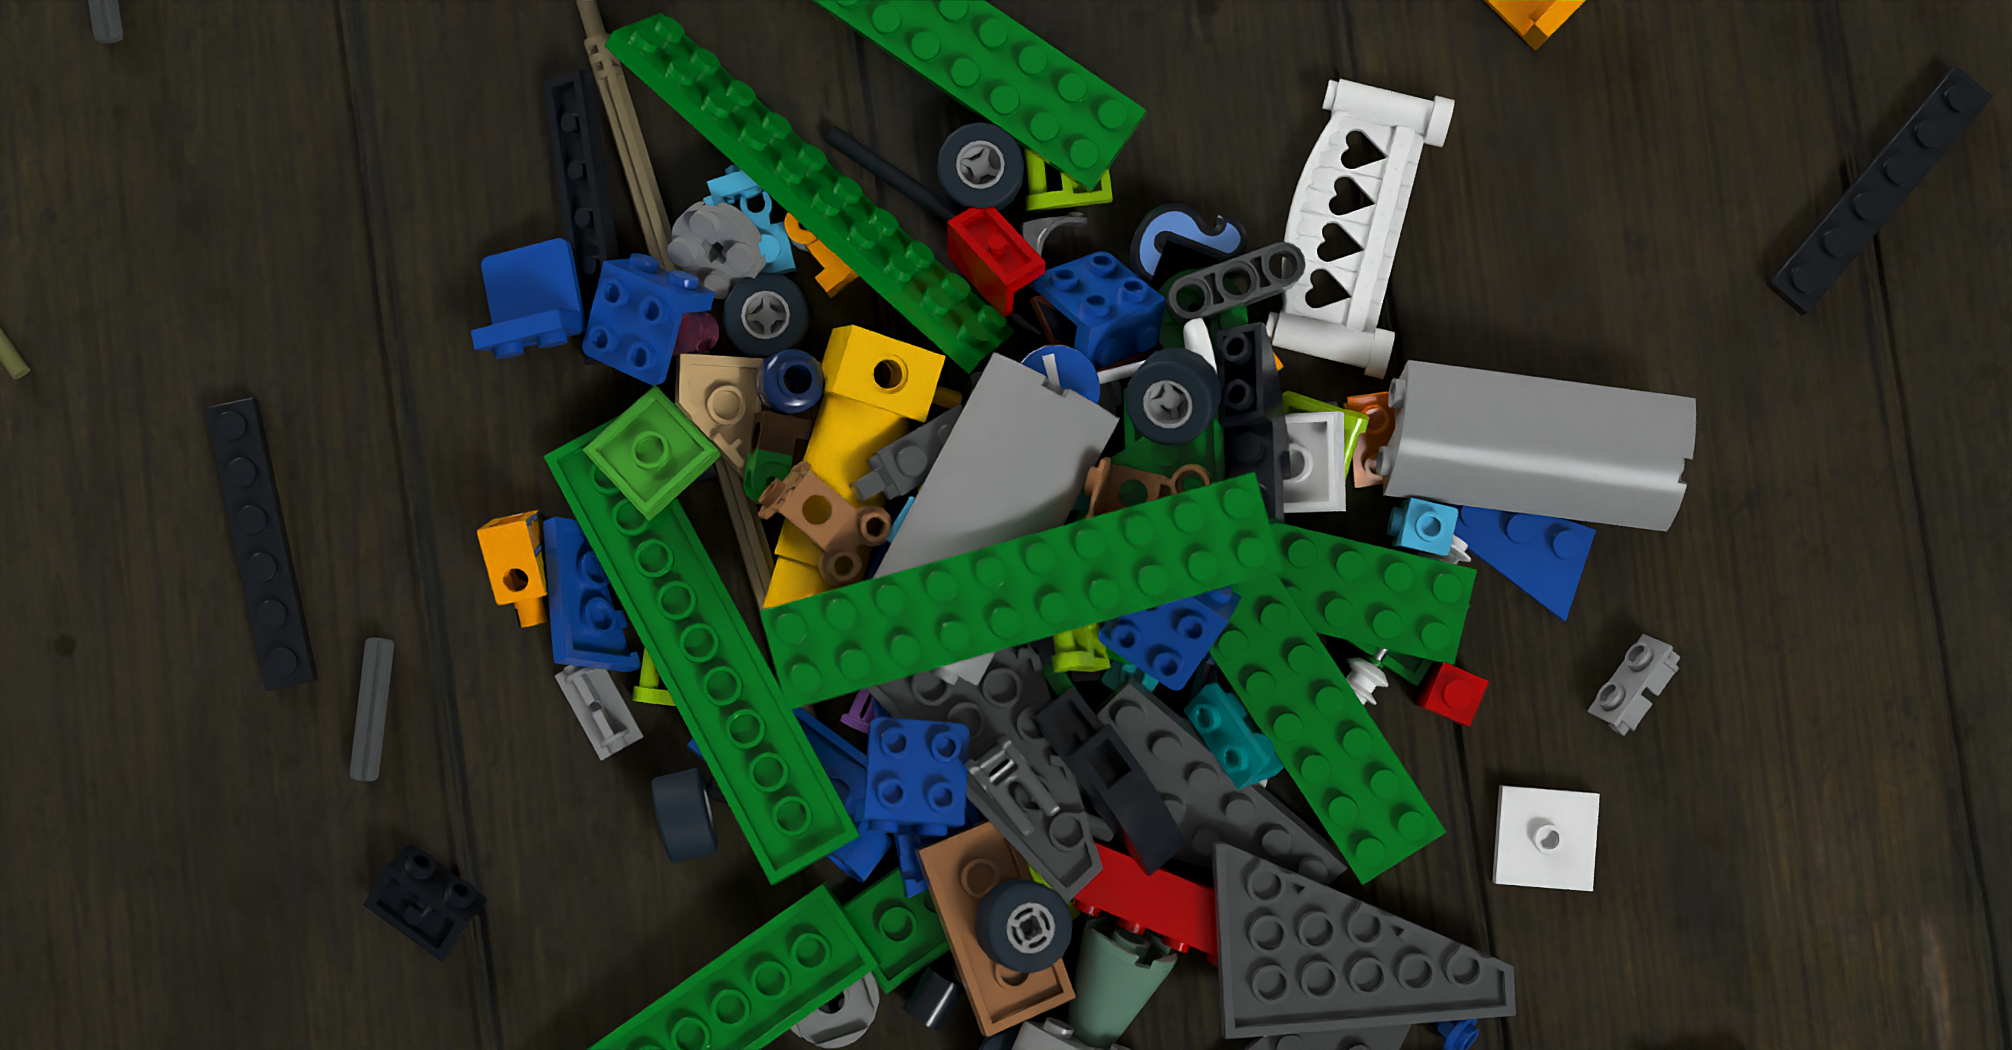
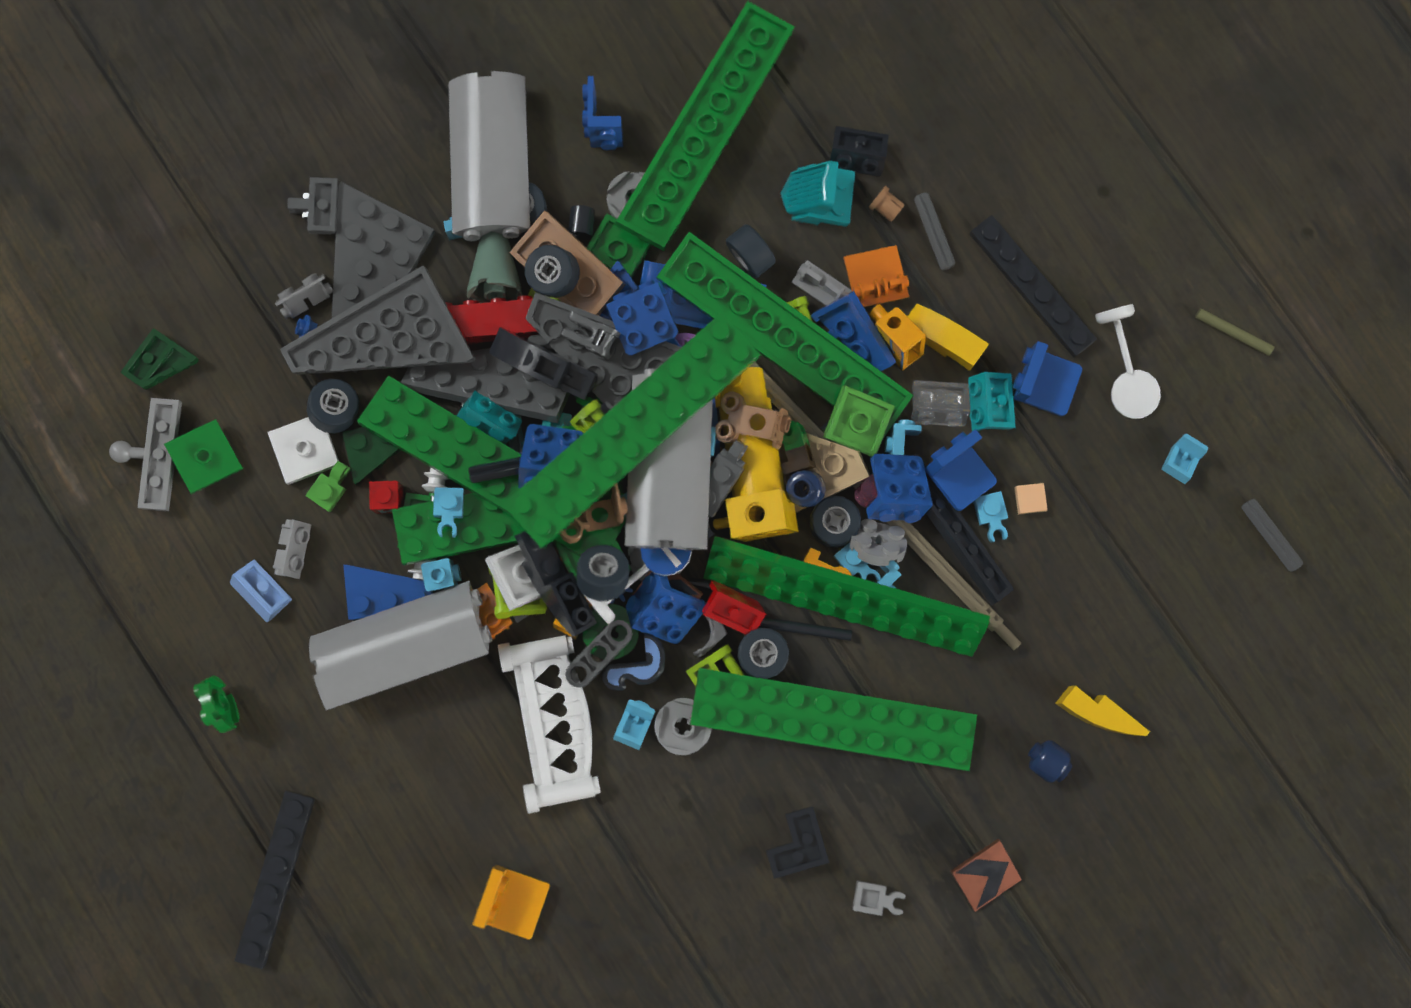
camera: 150 degrees right, 5 degrees down
none -> light grey plate [109,398,182,511]
none -> green plate [164,419,243,495]
none -> green plate [194,676,239,733]
none -> light blue slope [230,559,292,622]
none -> bright green plate [305,461,351,512]
none -> black wheel [307,379,359,434]
none -> dark green wing [342,427,401,485]
none -> medium azure plate [433,487,464,538]
none -> black axle [468,457,521,483]
none -> medium azure bracket [613,700,655,750]
none -> light grey plate [655,698,711,755]
none -> teal piece [781,161,855,227]
none -> orange hinge [843,245,909,307]
none -> medium nougat bush [869,186,905,222]
none -> medium azure bracket [884,420,922,455]
none -> yellow slope [907,304,989,371]
none -> clear bracket [911,380,970,427]
none -> teal bracket [968,372,1015,431]
none -> medium azure plate [973,491,1008,543]
none -> blue bracket [1013,341,1082,416]
none -> light nougat tile [1014,483,1047,514]
none -> white piece [1095,304,1161,419]
none -> medium azure bracket [1161,434,1208,484]

